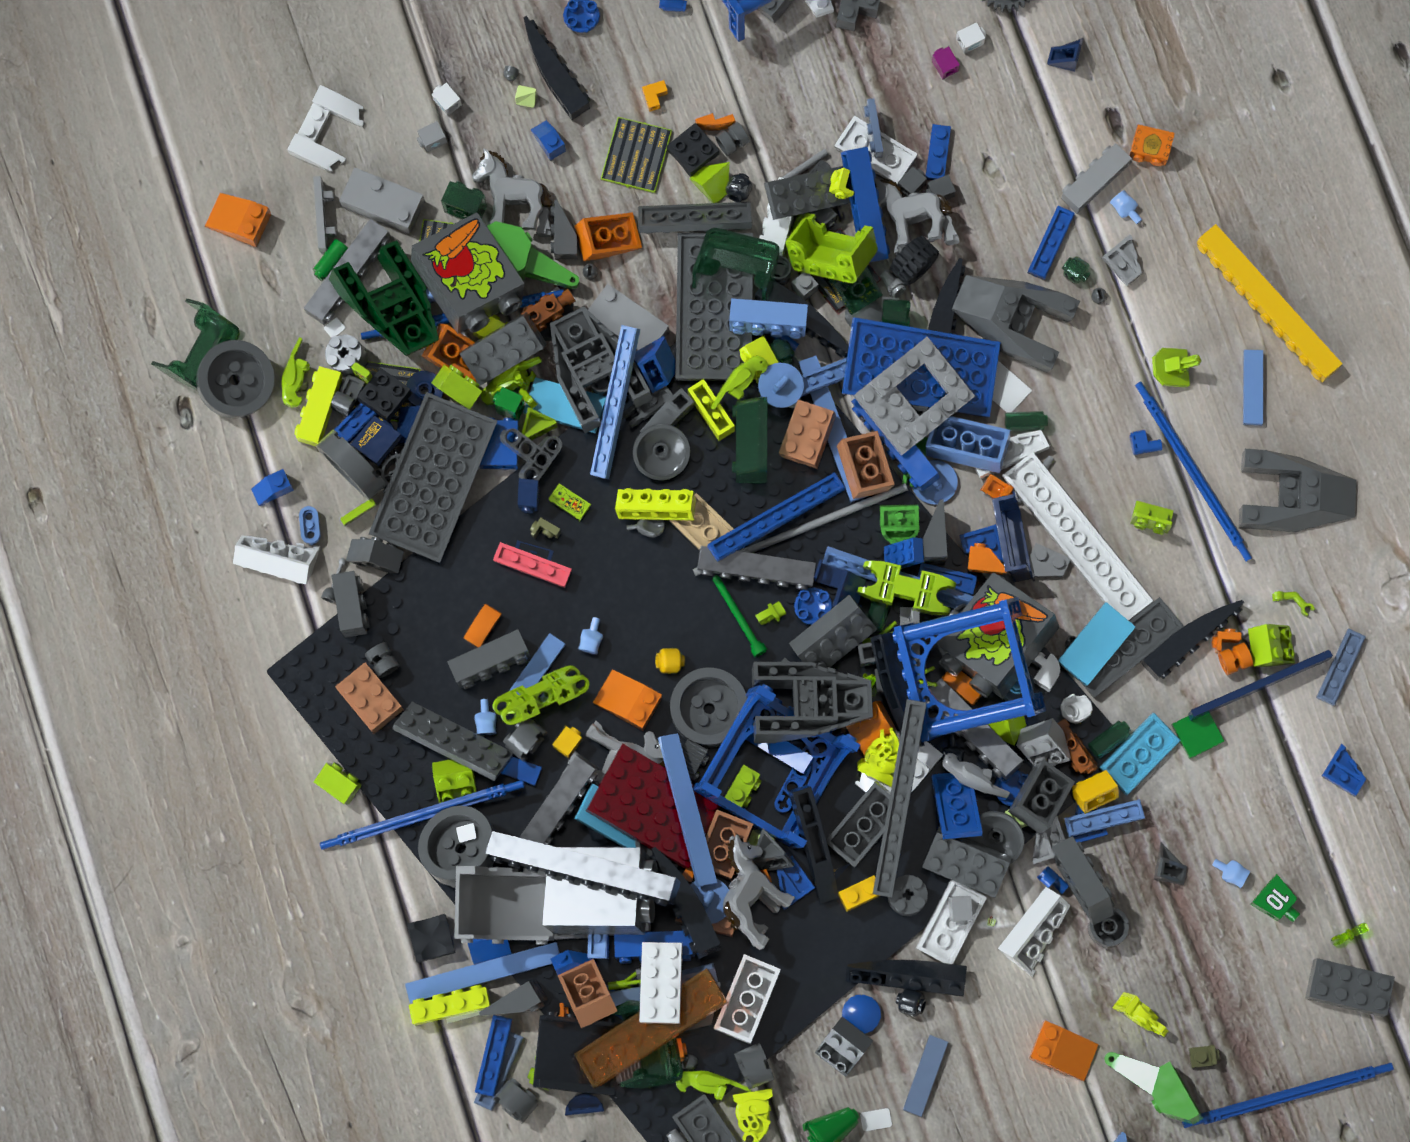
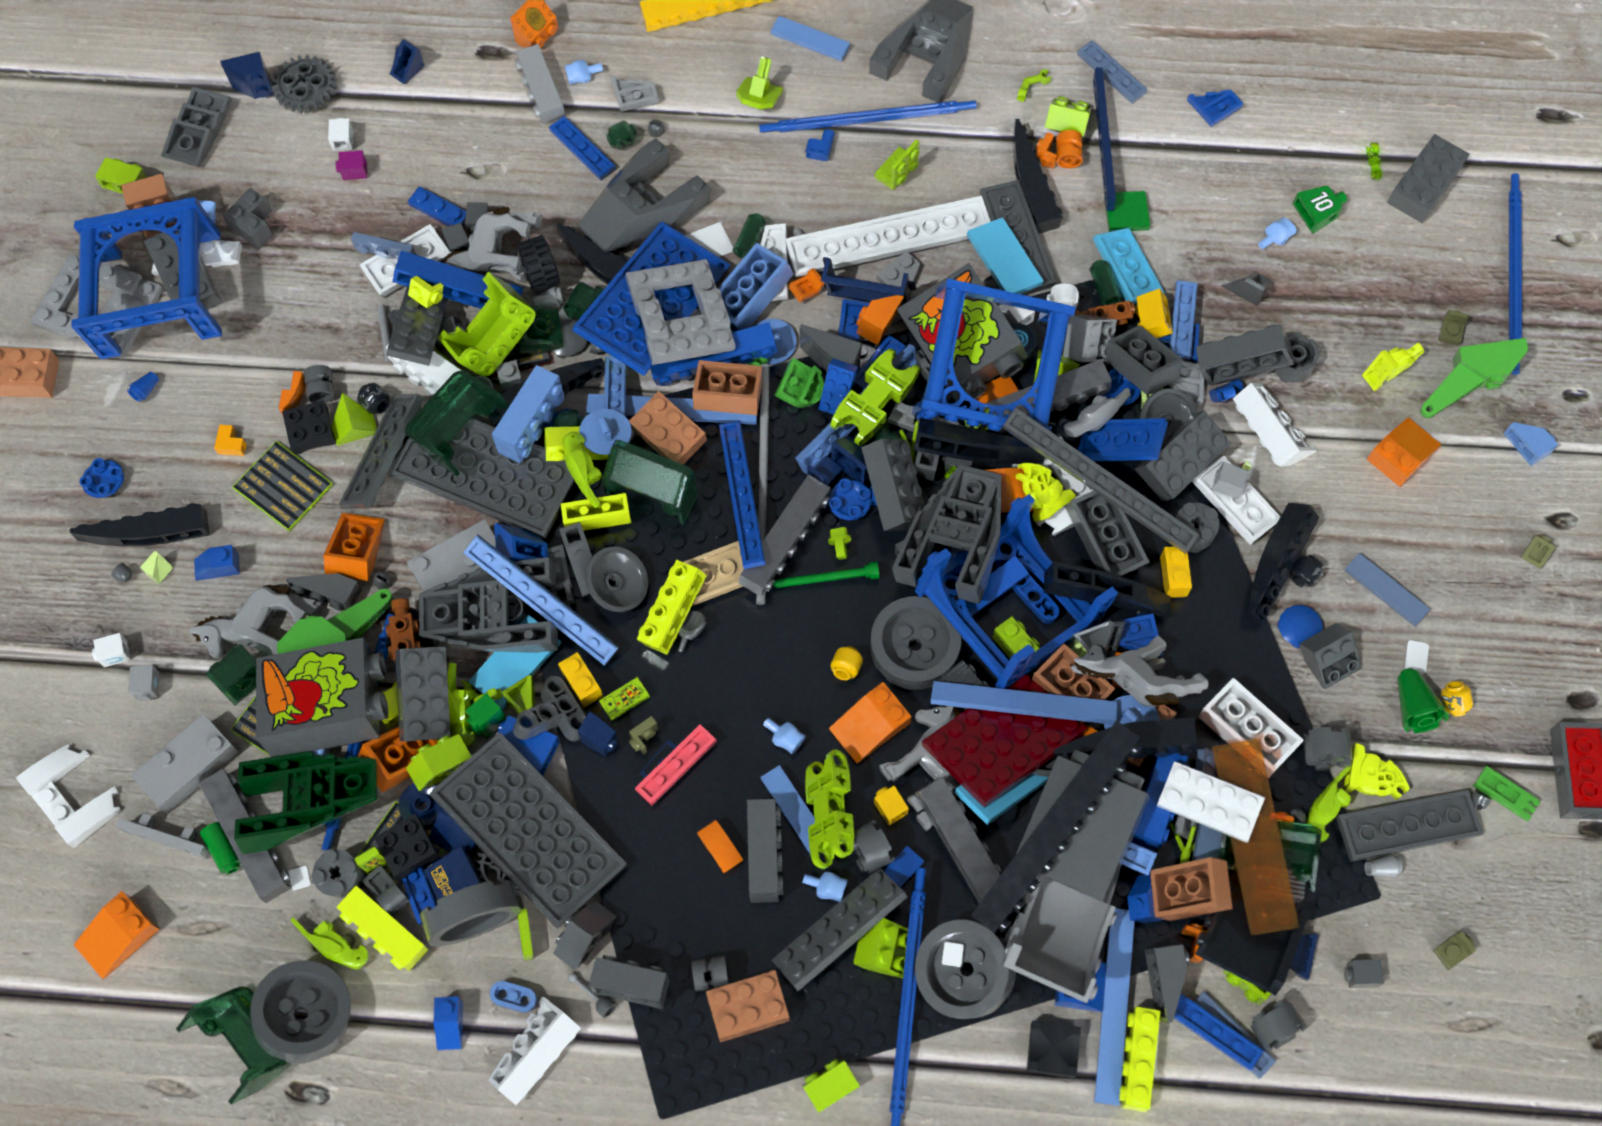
camera: 70 degrees left, 10 degrees down
none -> yellow brick [558,652,603,708]

